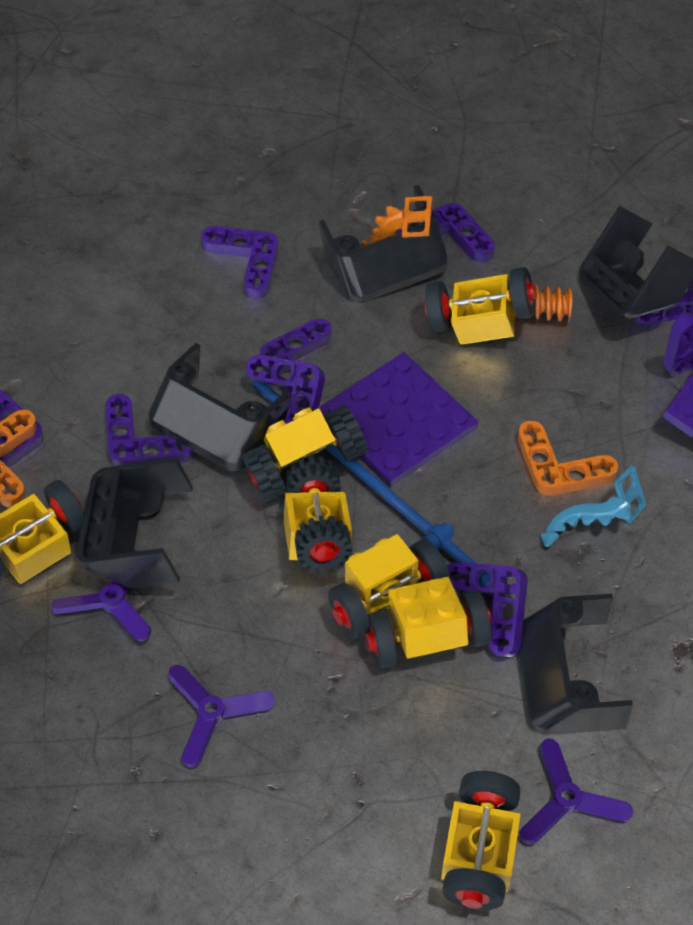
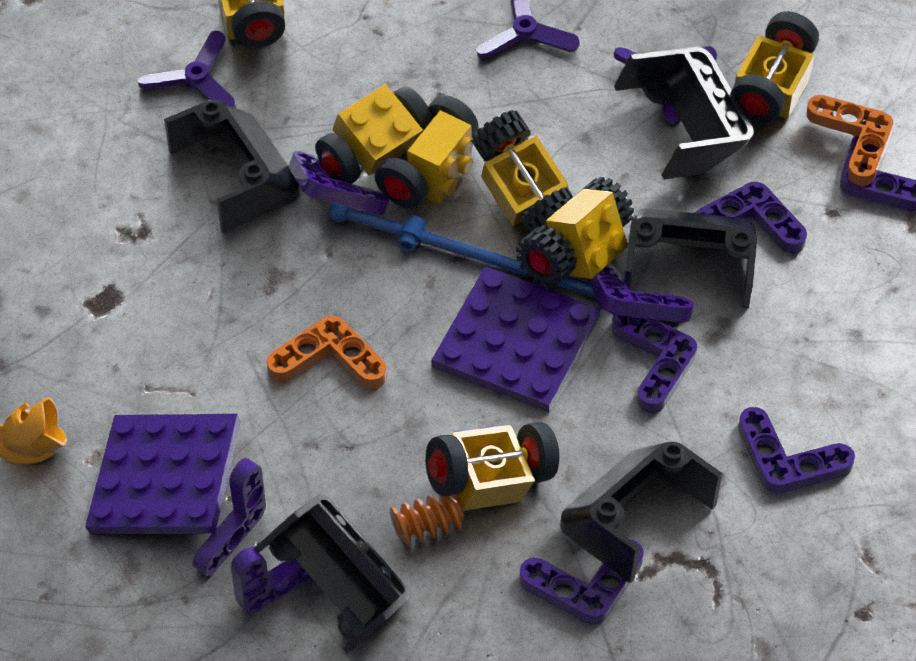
camera: 155 degrees right, 0 degrees up
orange piece [361,196,433,247] -> none
dark azure piece [540,465,647,547] -> none

